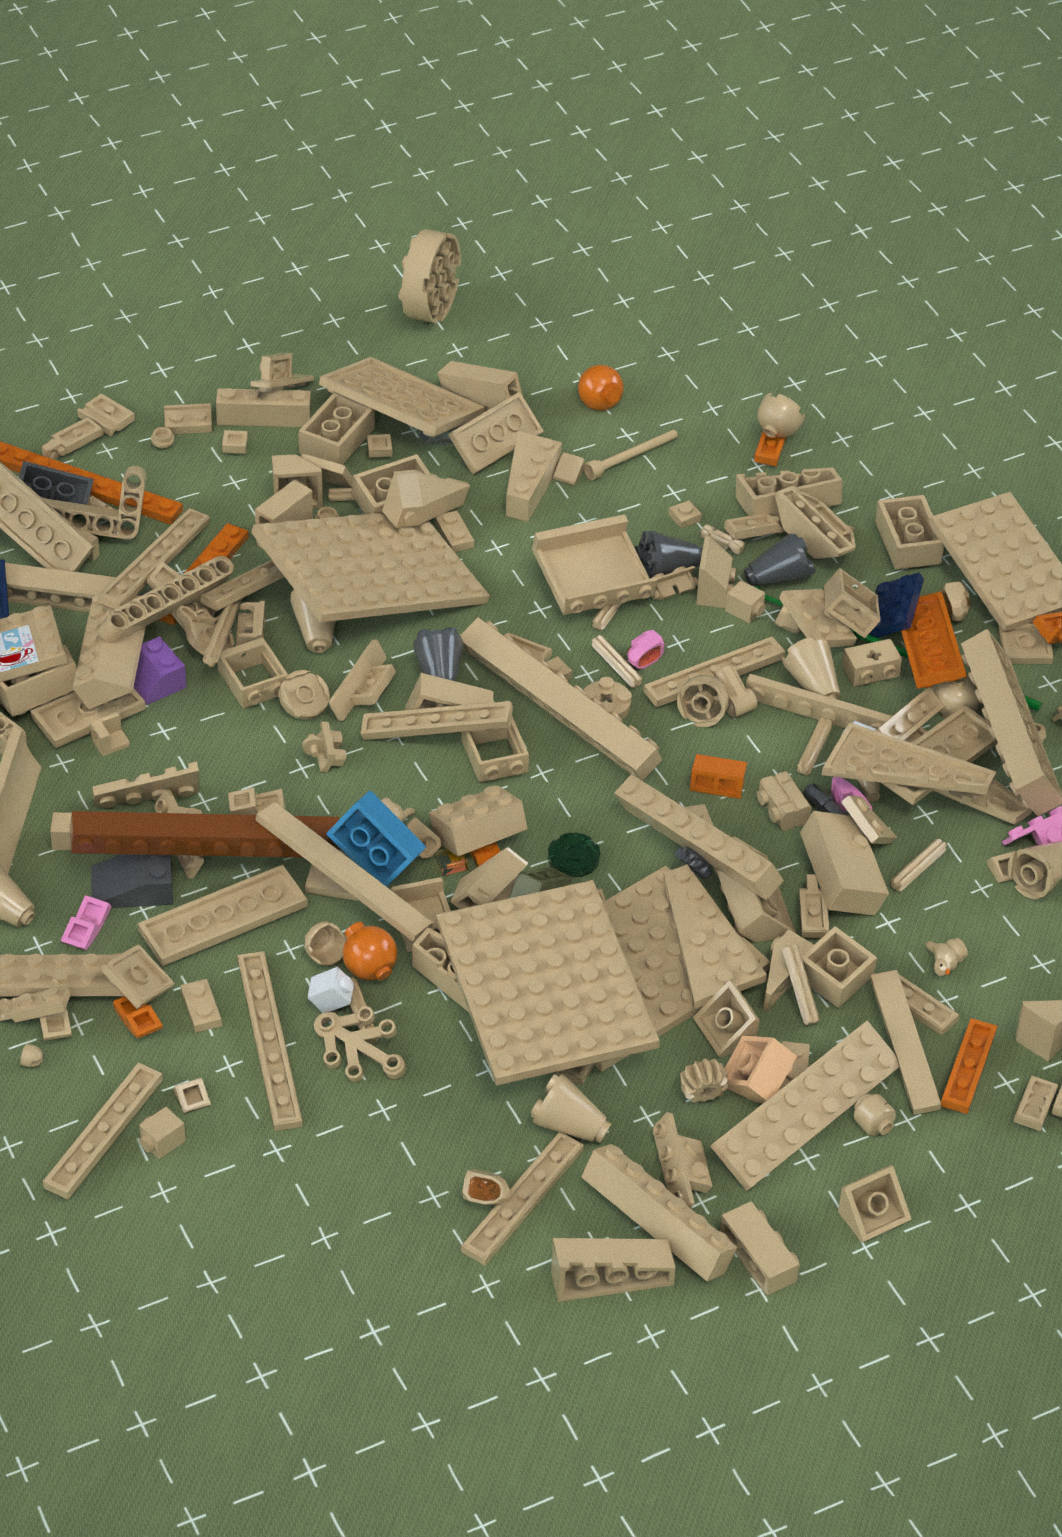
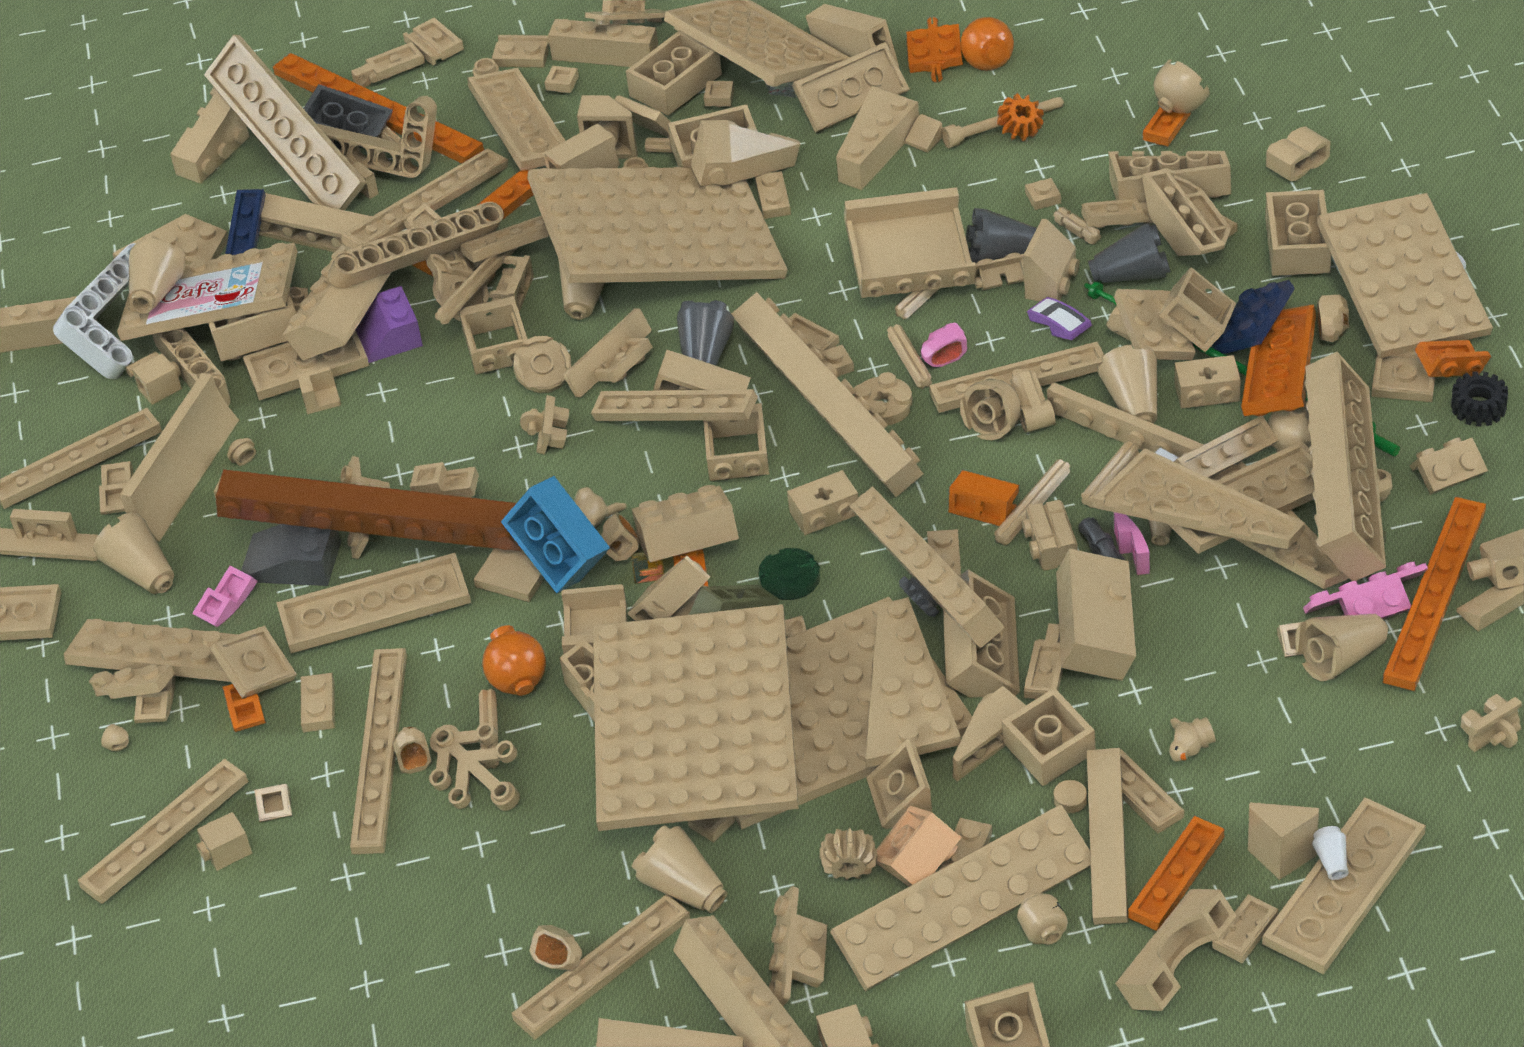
camera: 20 degrees right, 0 degrees up
tan wing [92,761,199,808] -> none
tan tile [255,802,433,942] -> none
tan hair [305,921,347,966] -> none
white brick [308,967,354,1013] -> none
tan brick [725,580,766,624] -> none
tan axle [783,944,819,1025] -> none
tan wing [841,795,897,844] -> none
tan axle [891,839,947,892] -> none
none -> tan plate [227,438,256,466]
none -> rock [393,727,432,774]
none -> tan plate [468,68,565,171]
none -> tan brick [787,470,858,535]
none -> orange plate [906,17,963,82]
none -> tan axle [995,459,1070,546]
none -> orange gear [997,93,1044,141]
none -> slope [1027,297,1092,340]
none -> tan tile [1053,780,1087,813]
none -> tan arch [1115,889,1237,1011]
none -> tan brick [1266,126,1330,181]

